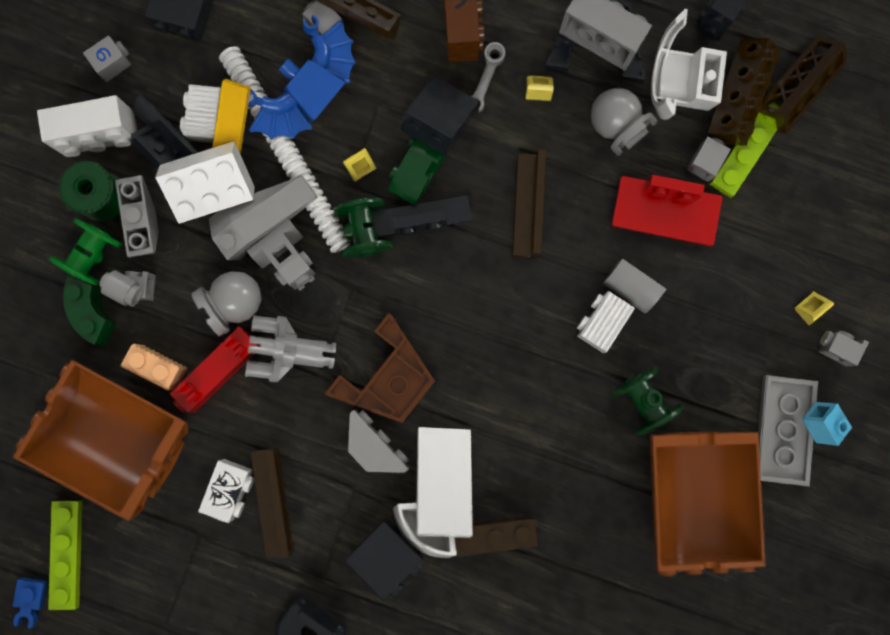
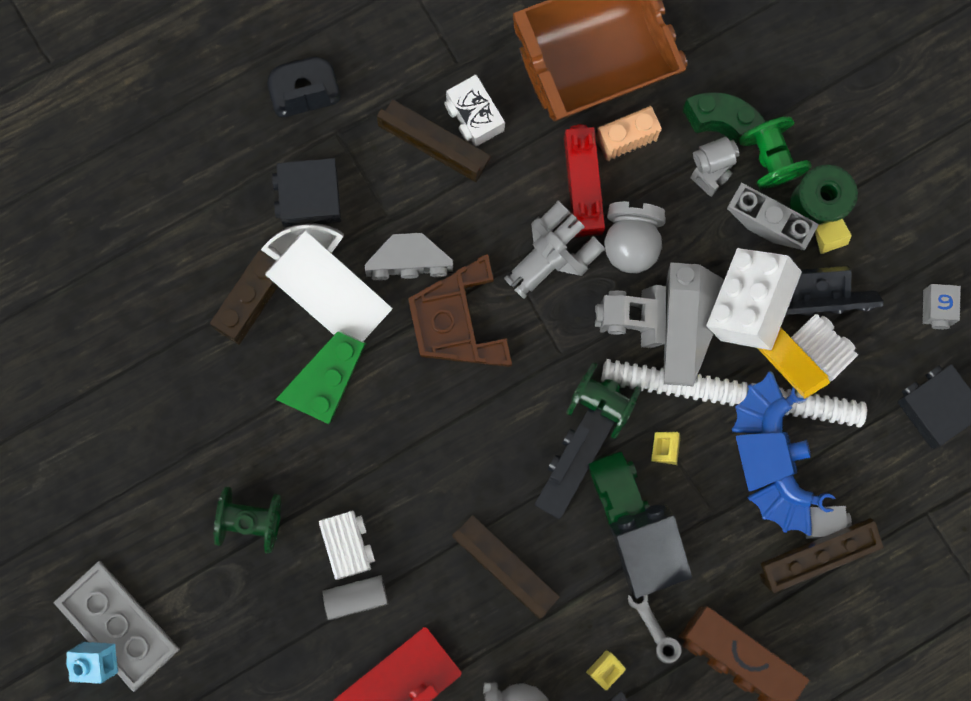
camera: 125 degrees right, 5 degrees down
white brick [37,95,137,157] -> none
dark orange cylinder [650,432,765,576] -> none
none -> green wing [275,331,366,424]
none -> light yellow slope [815,219,852,254]

